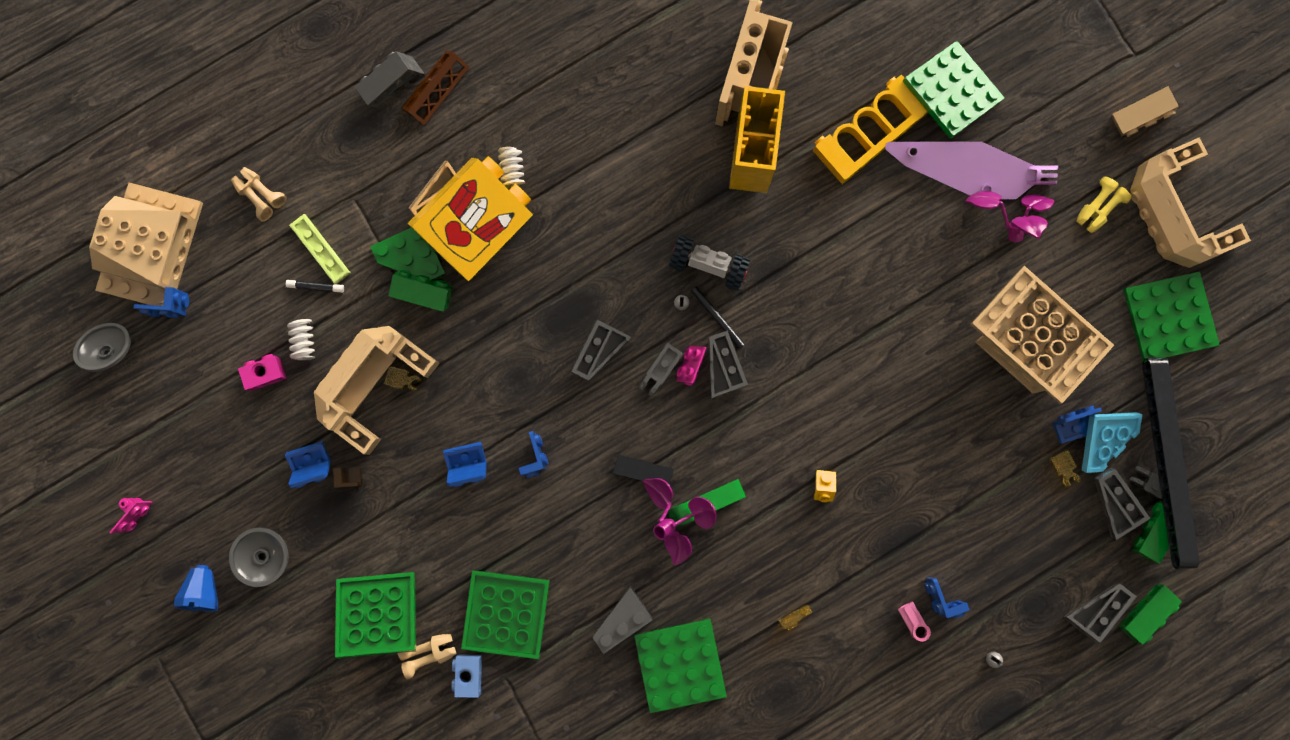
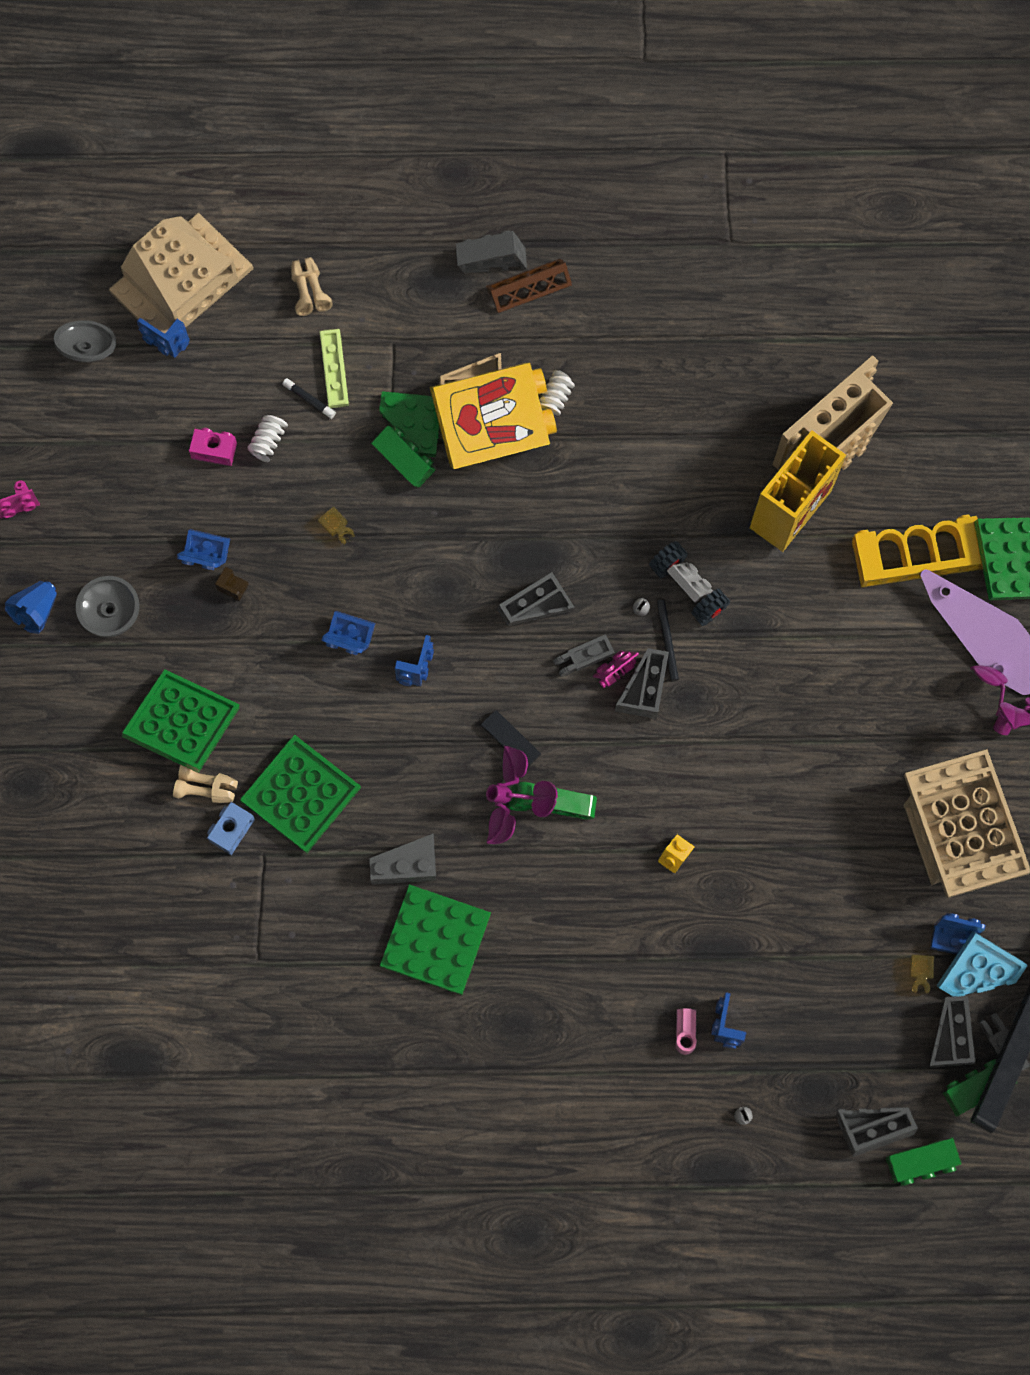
camera: 25 degrees right, 10 degrees down
tan wedge [314,326,439,455] -> none
clear yellow plate [778,604,812,630] -> none

